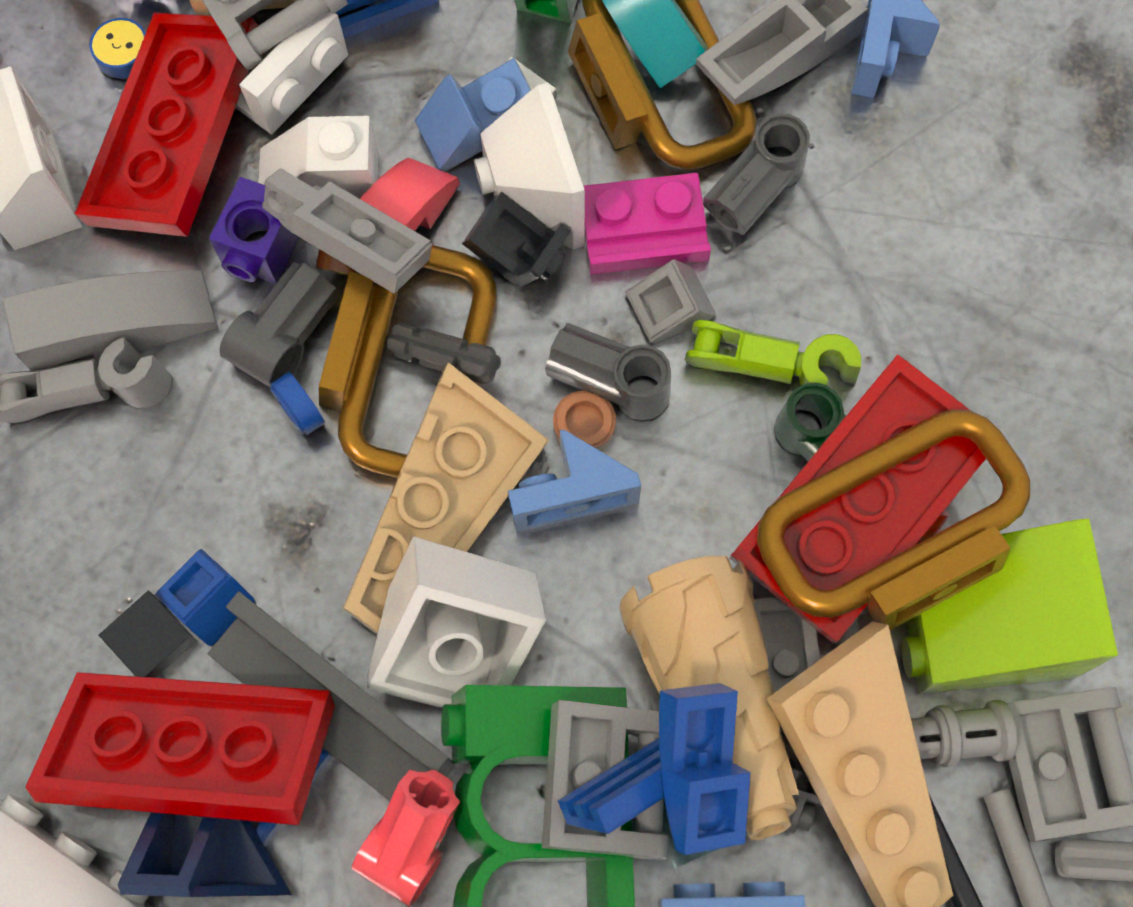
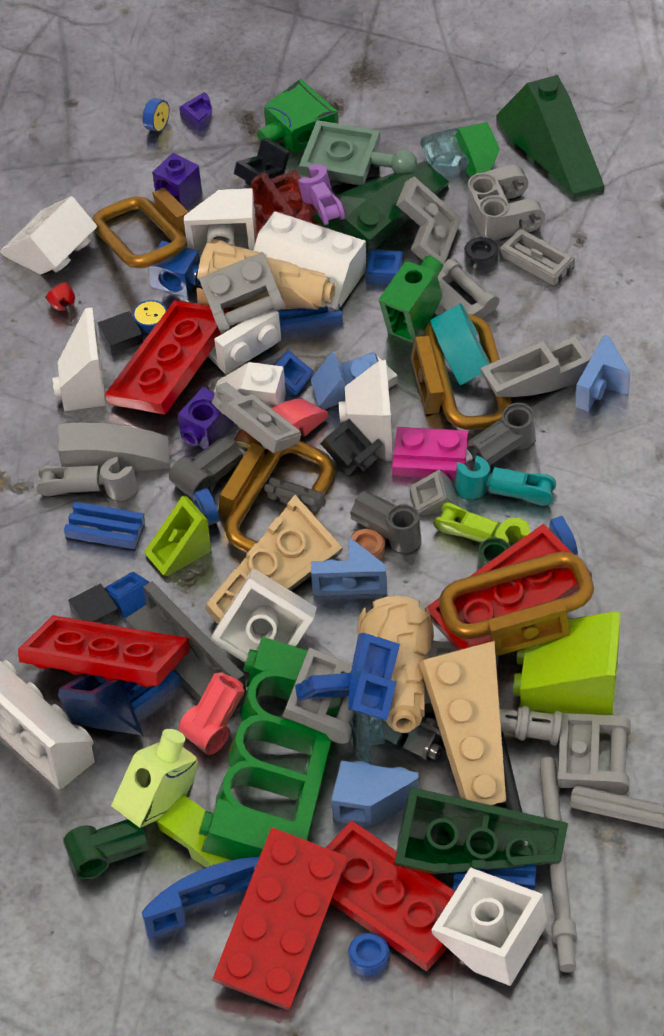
camera: 15 degrees right, 20 degrees down
none -> blue tile [64,502,145,549]
none -> black tile [98,311,143,354]
none -> lime slope [144,496,212,576]
none -> blue slope [274,350,314,397]
none -> teal piece [455,455,556,506]
none -> blue tile [549,516,578,555]

